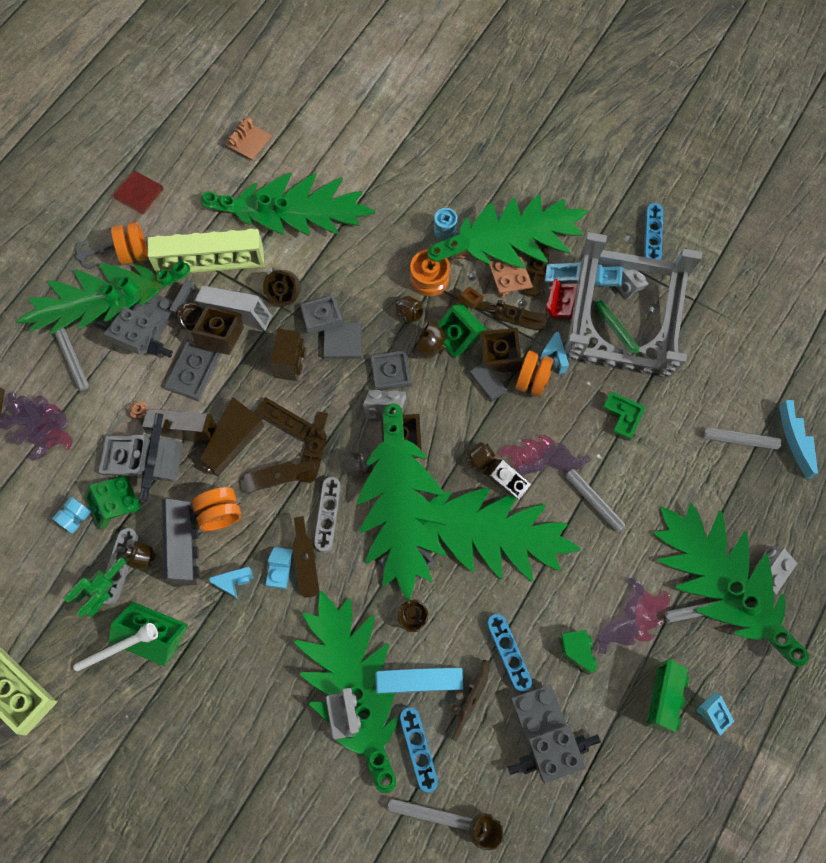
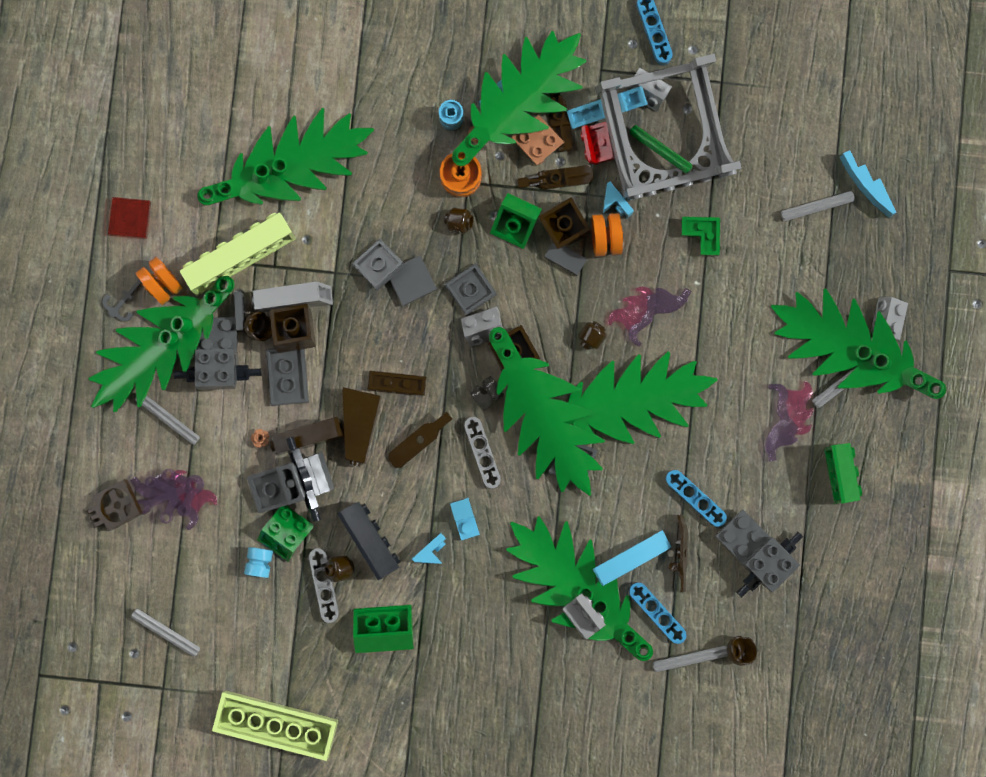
camera: 25 degrees left, 15 degrees up
green plant [63,557,127,617] -> none
white piece [73,623,158,671] -> none
orange wheel [192,487,242,531] -> none
nougat hinge [224,117,272,160] -> none
dark brown cylinder [263,269,301,307] -> none
dark brown brick [270,328,306,381] -> none
dark brown piece [292,516,320,598] -> none
dark brown piece [297,412,328,483] -> none
dark brown hair [398,599,429,632] -> none
dark brown cylinder [411,321,446,359] -> none
reddish brown tile [458,286,484,310] -> none
slope [483,458,531,500] -> none
green slope [559,630,597,675] -> none
light grey axle [566,469,625,532] -> none
medium azure slope [696,692,734,736] -> none

